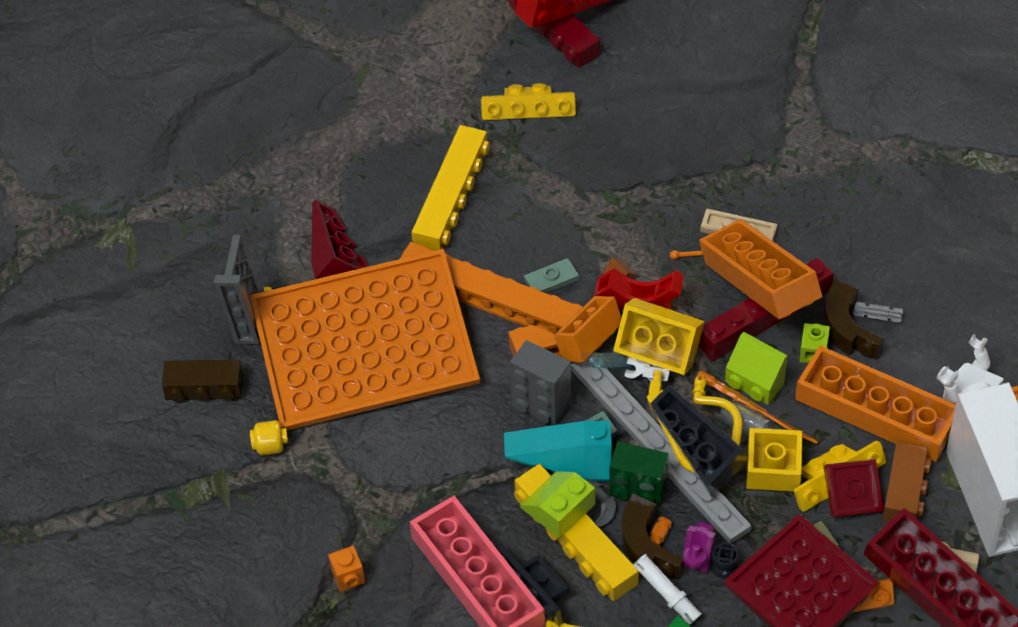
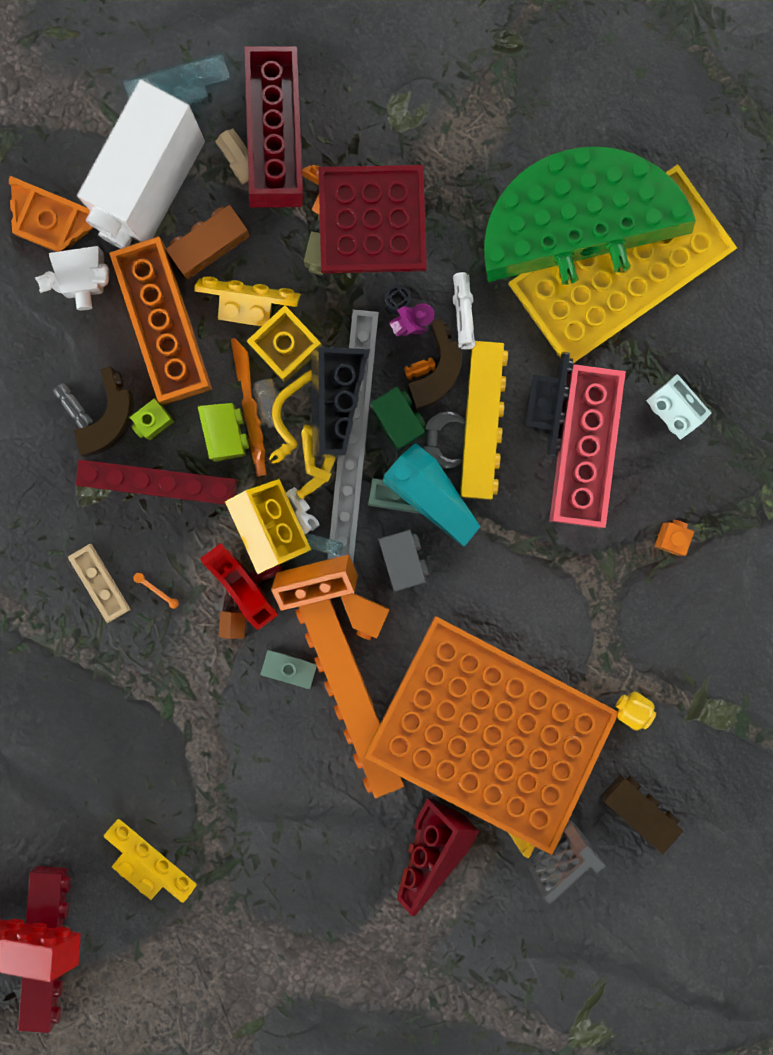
camera: 145 degrees left, 35 degrees up
yellow brick [412,125,490,251] -> none
lime slope [520,472,595,538] -> none
orange brick [699,219,822,319] -> none
dark red plate [823,459,884,518] -> none

